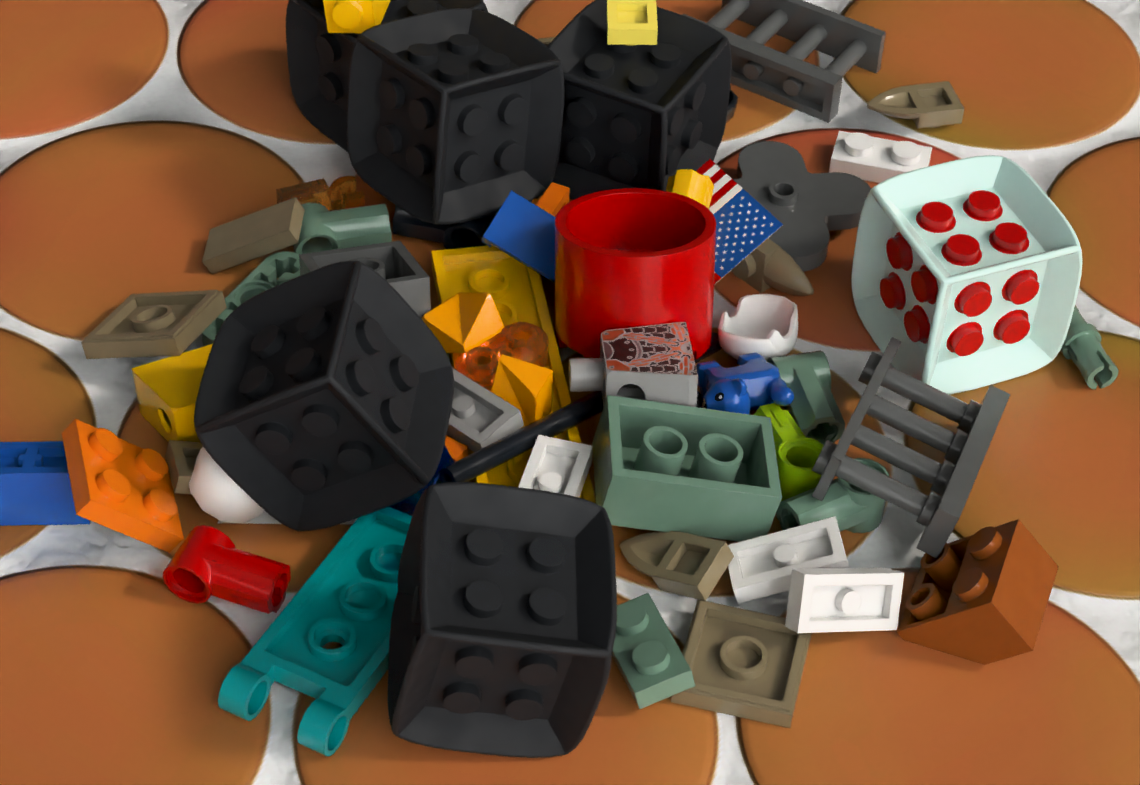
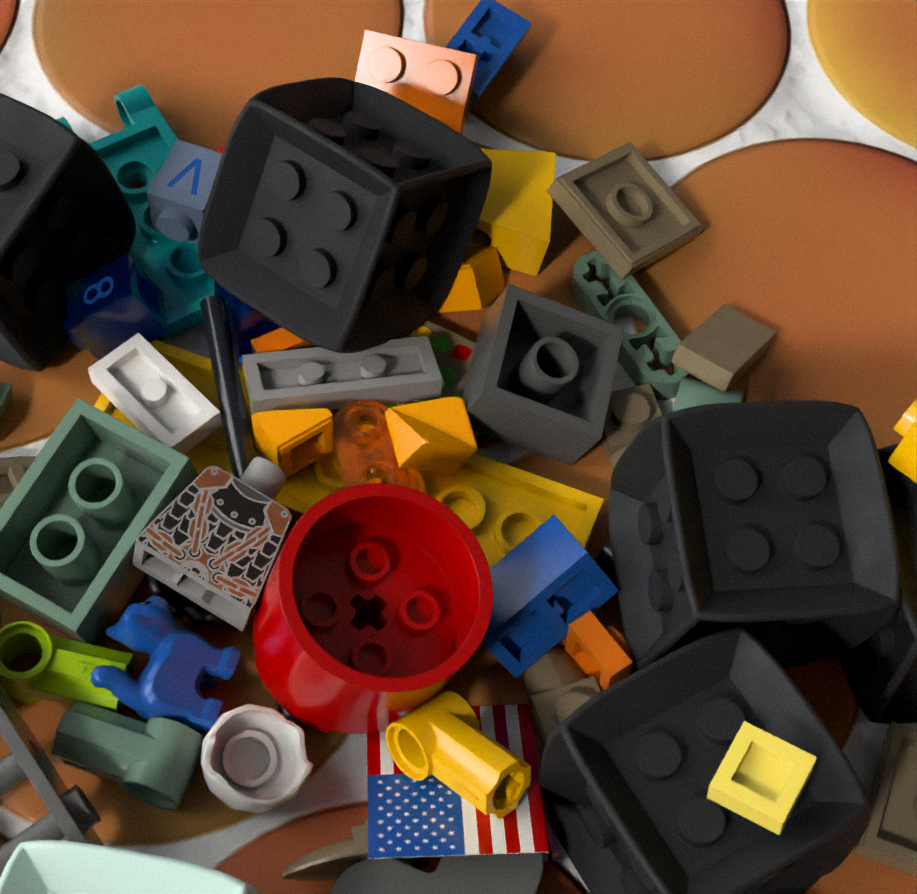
camera: 120 degrees right, 15 degrees up
none -> sand blue brick [147,139,222,244]

